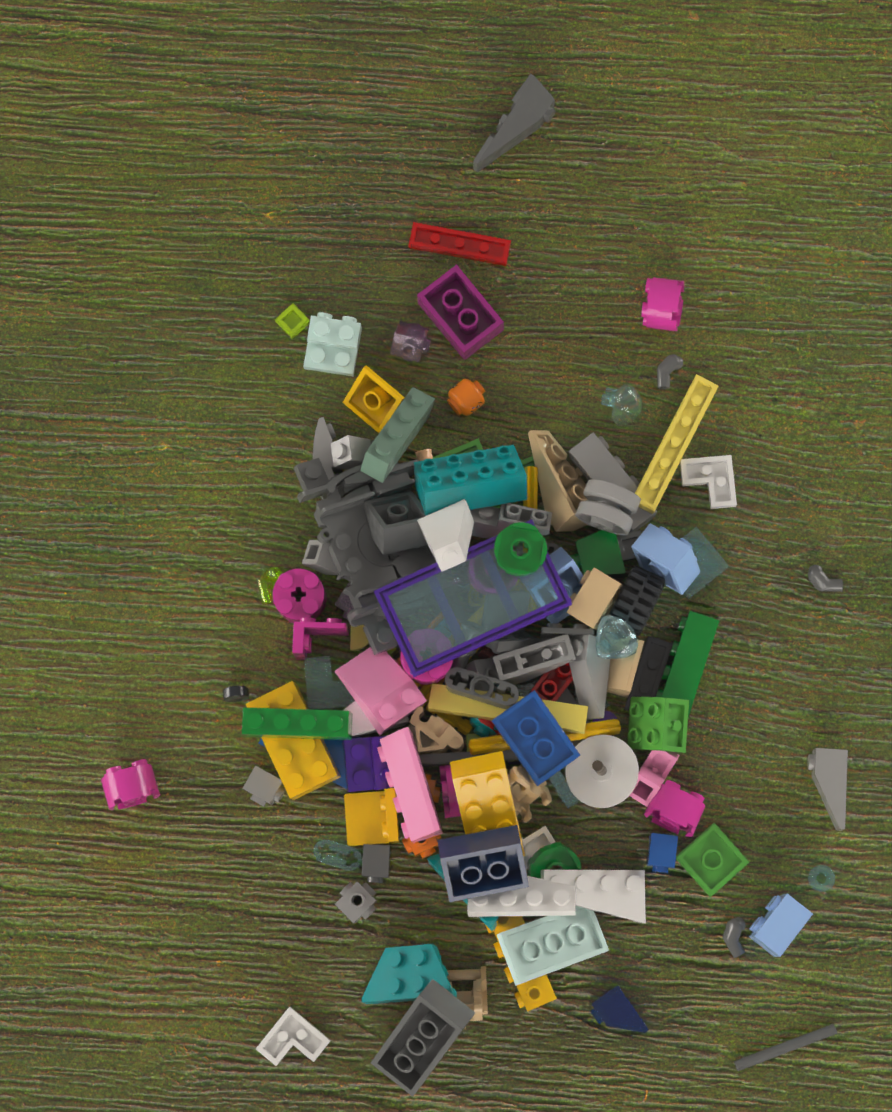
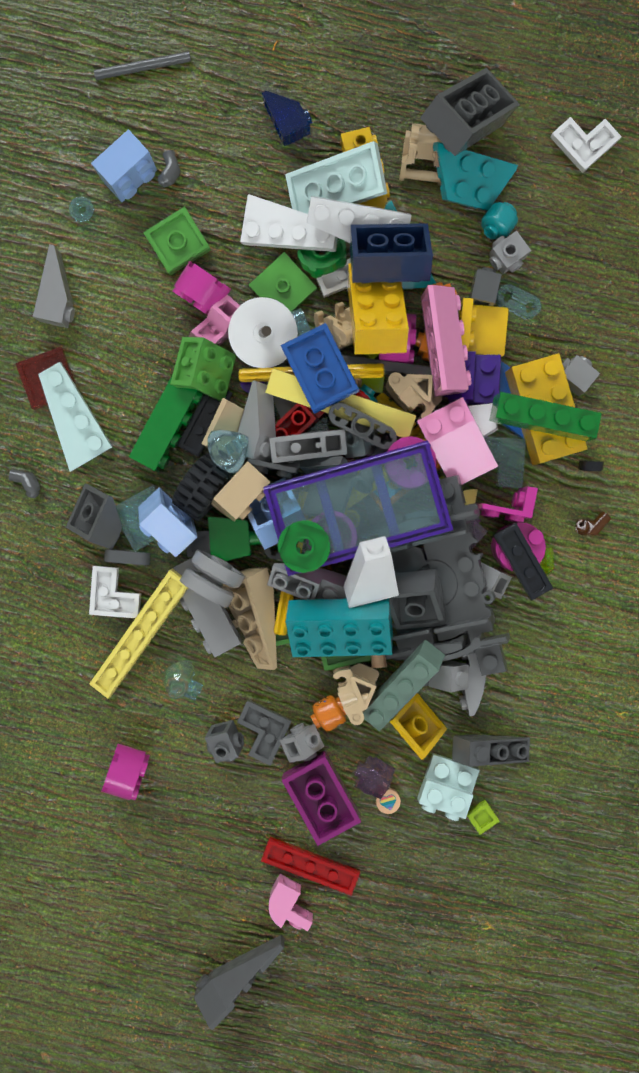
camera: 175 degrees left, 10 degrees up
blue brick [647,833,678,873] -> none
dark grey arm [657,354,683,390] -> none
none -> clear red tile [15,347,78,410]
none -> light aqua wing [38,362,113,472]
none -> dark grey slope [66,483,122,550]
none -> dark grey beam [104,549,151,565]
none -> dark grey brick [205,720,244,763]
none -> dark grey plate [237,699,292,766]
none -> bright green plate [249,252,317,313]
none -> bright pink brick [269,874,313,931]
none -> light grey brick [280,723,324,763]
none -> tan piece [333,663,379,725]
none -> light nougat tile [376,787,401,814]
none -> dark grey slope [452,734,530,767]
none -> teal head [481,202,518,240]
none -> black tile [493,523,553,601]
none -> reddish brown arm [575,511,611,536]

